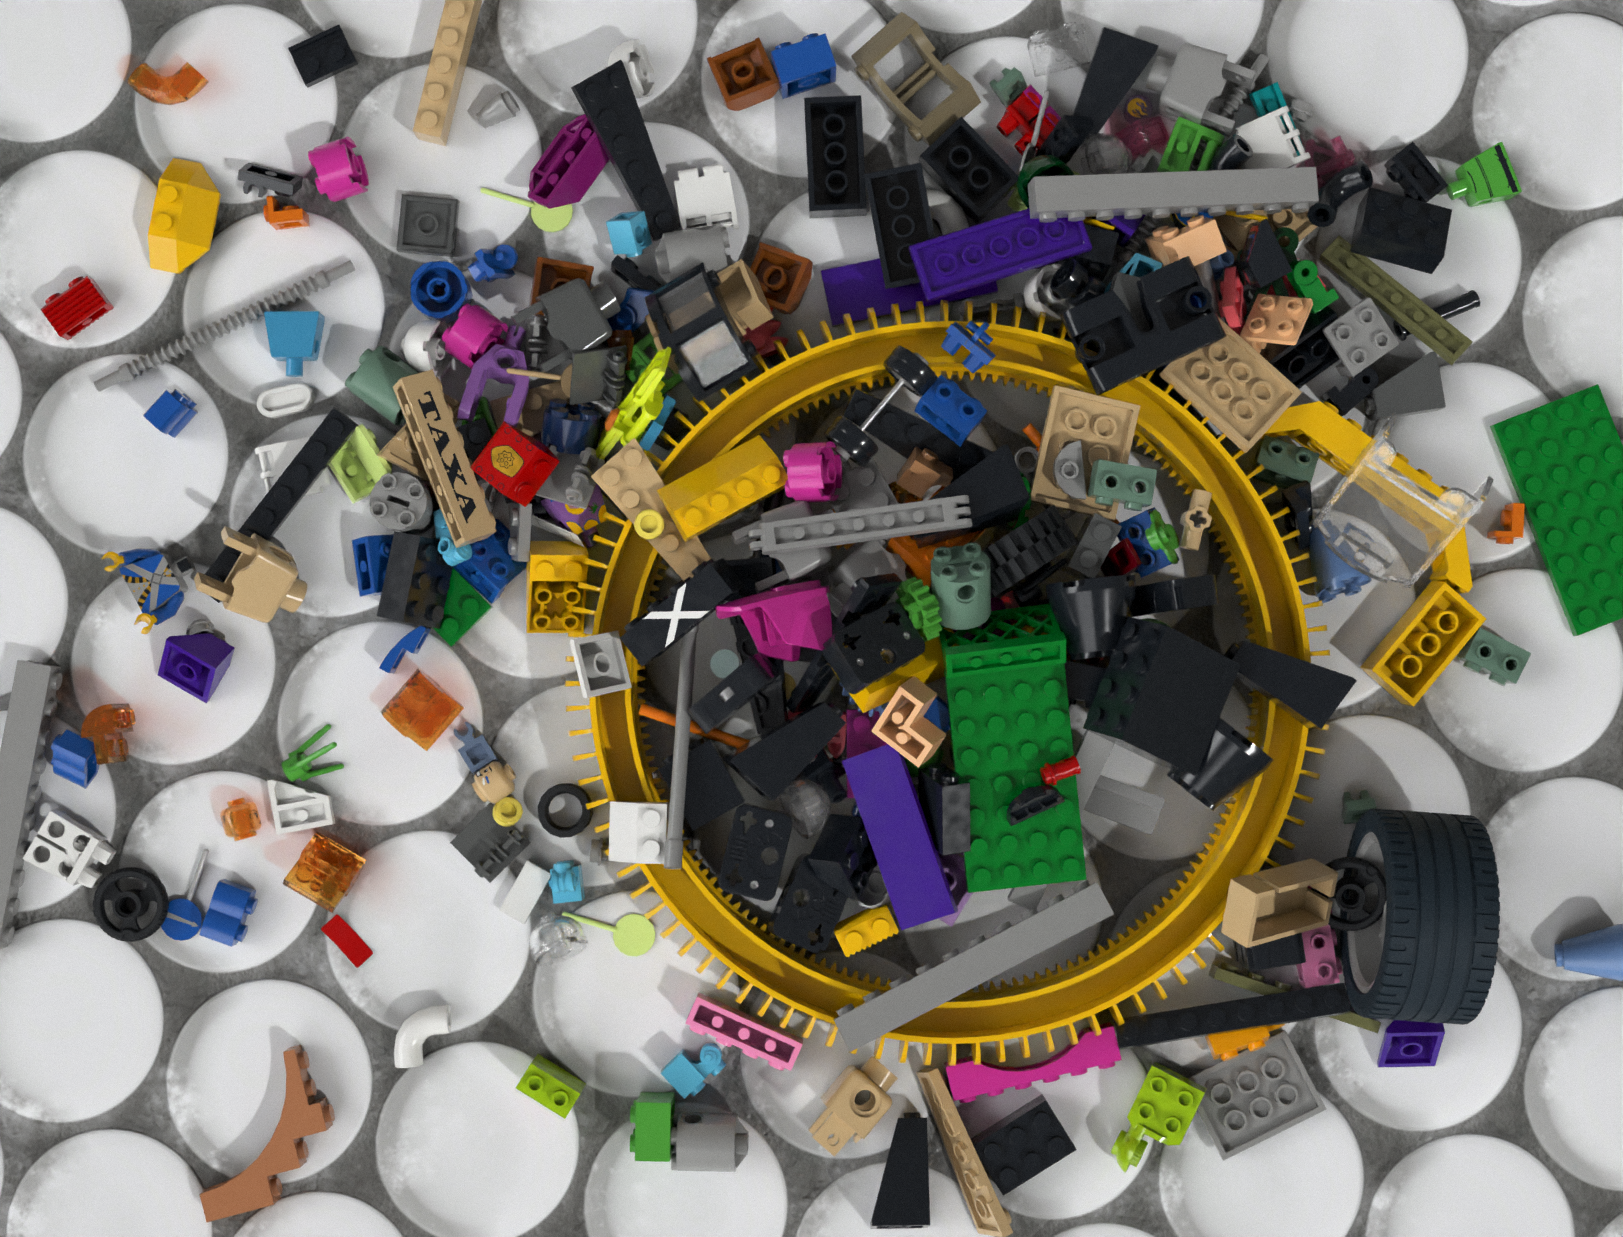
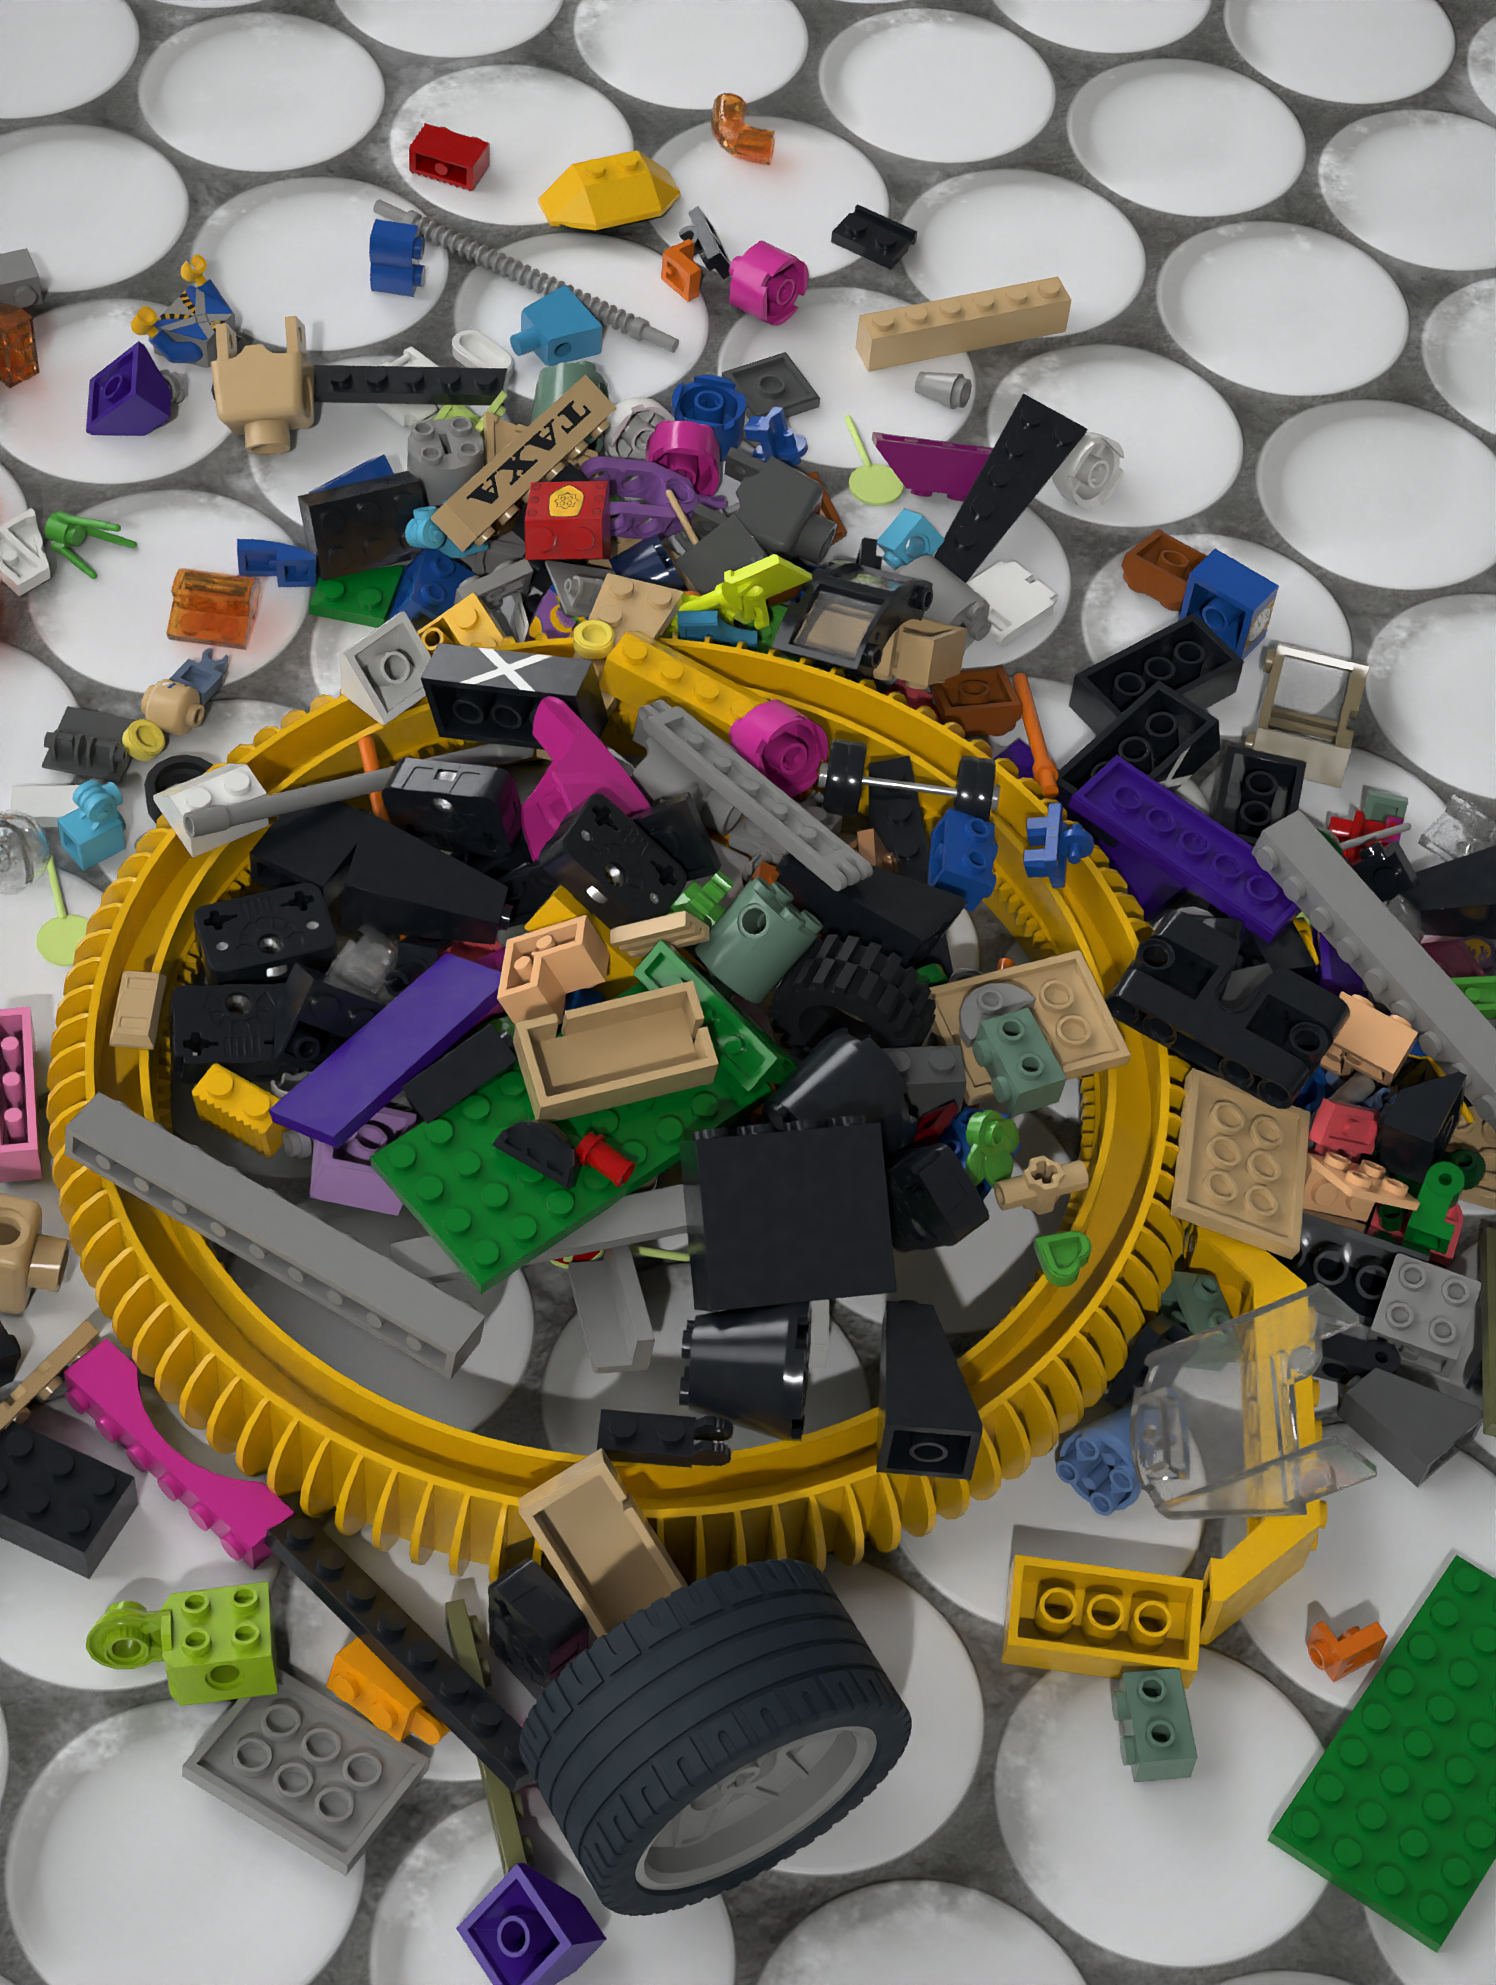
camera: 55 degrees right, 35 degrees down
none -> tan tile [109,971,167,1050]
none -> tan piece [513,980,719,1123]
none -> black hinge [597,1409,734,1468]
none -> tan tile [610,911,709,959]
none -> orange bar [1012,673,1059,799]
none -> bright green tile [1034,1231,1092,1287]

